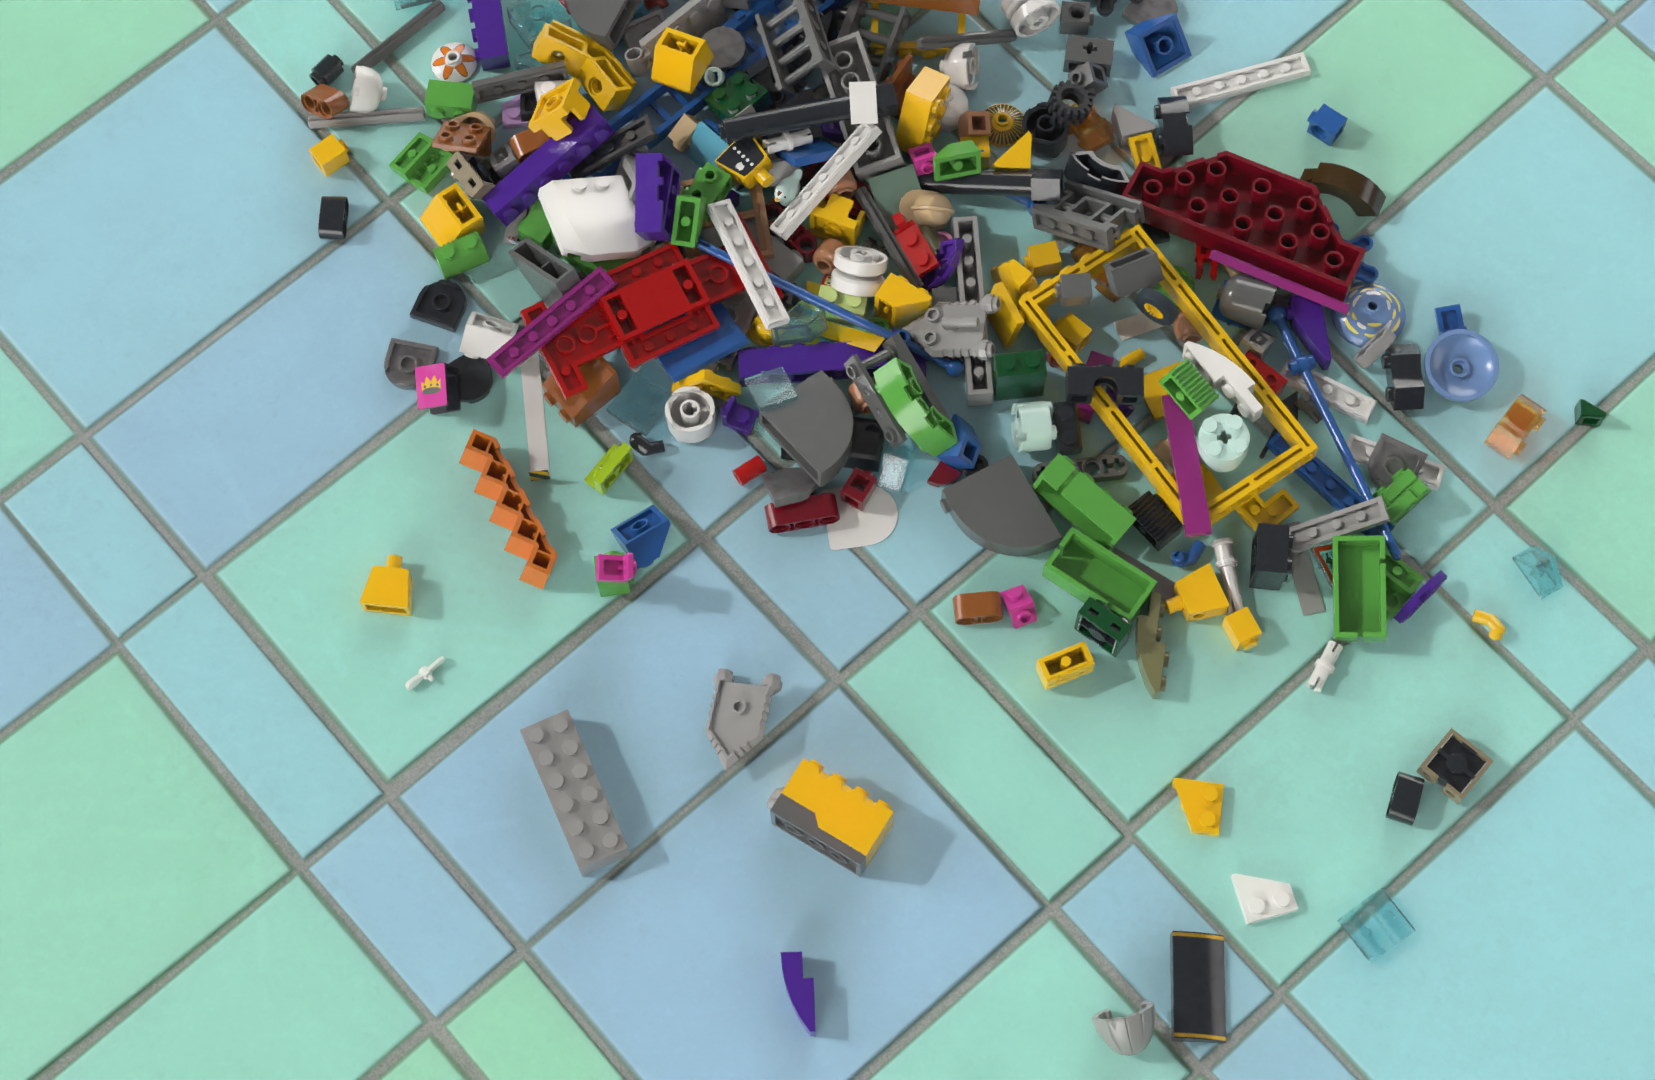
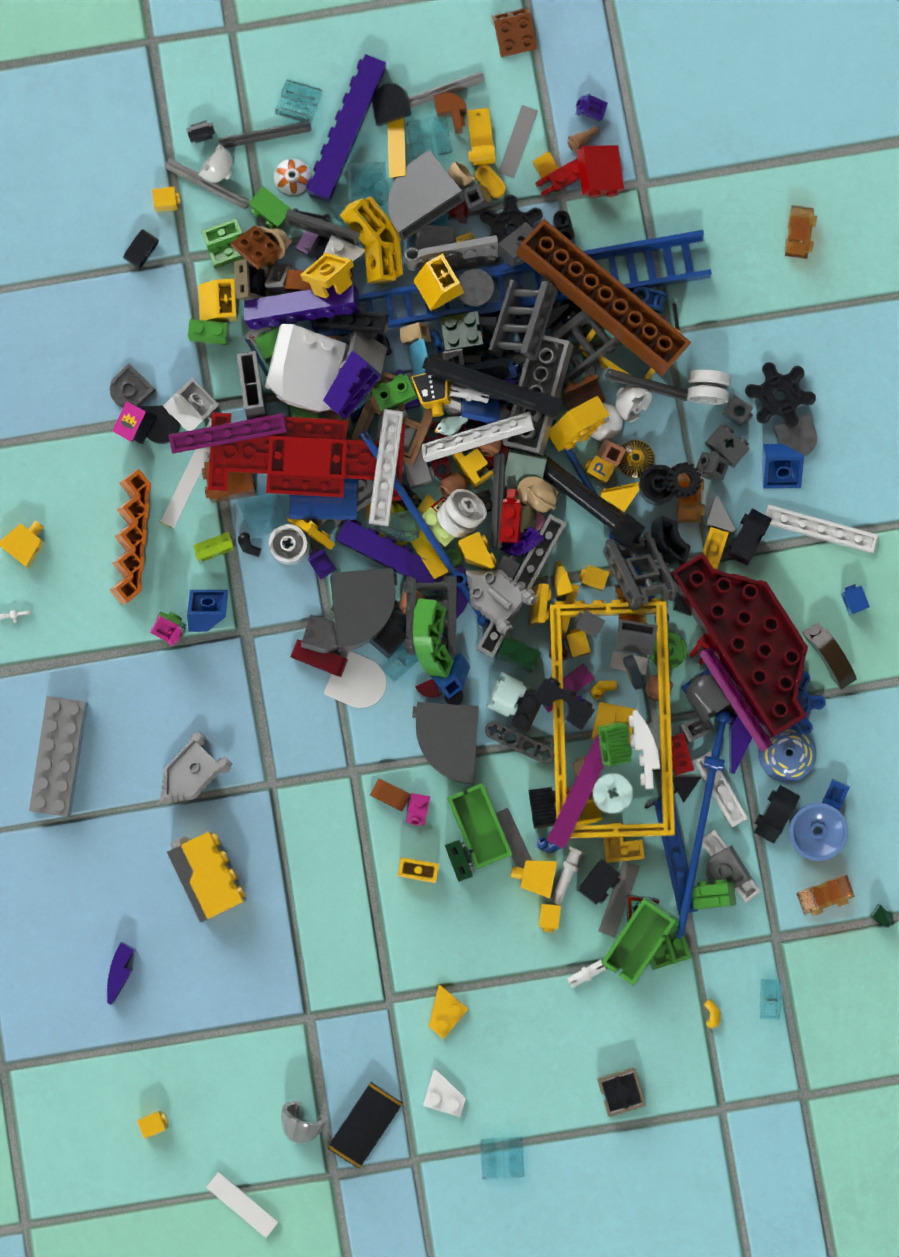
camera: 30 degrees right, 15 degrees up
dark orange beam [300,83,349,119] -> none
black tile [410,279,467,333] -> none
bright green slope [671,194,707,248] -> none
light aqua hinge [704,67,725,87] -> none
red piece [732,455,767,486] -> none
clear light blue piece [744,367,798,412] -> none
dark red brick [841,467,877,512] -> none
white sticker [849,81,878,124] -> none
dark pink bracket [908,142,937,176] -> none
bright green slope [933,140,982,181] -> none
bright green piece [1032,453,1136,550] -> none
olive slope [1135,592,1169,699] -> none
light grey plate [1289,496,1391,554] -> none
dark grey pin [1295,393,1323,424] -> none
light grey beam [1354,327,1396,369] -> none
black beam [1386,771,1425,826] -> none
dark purple tile [1394,570,1447,624] -> none

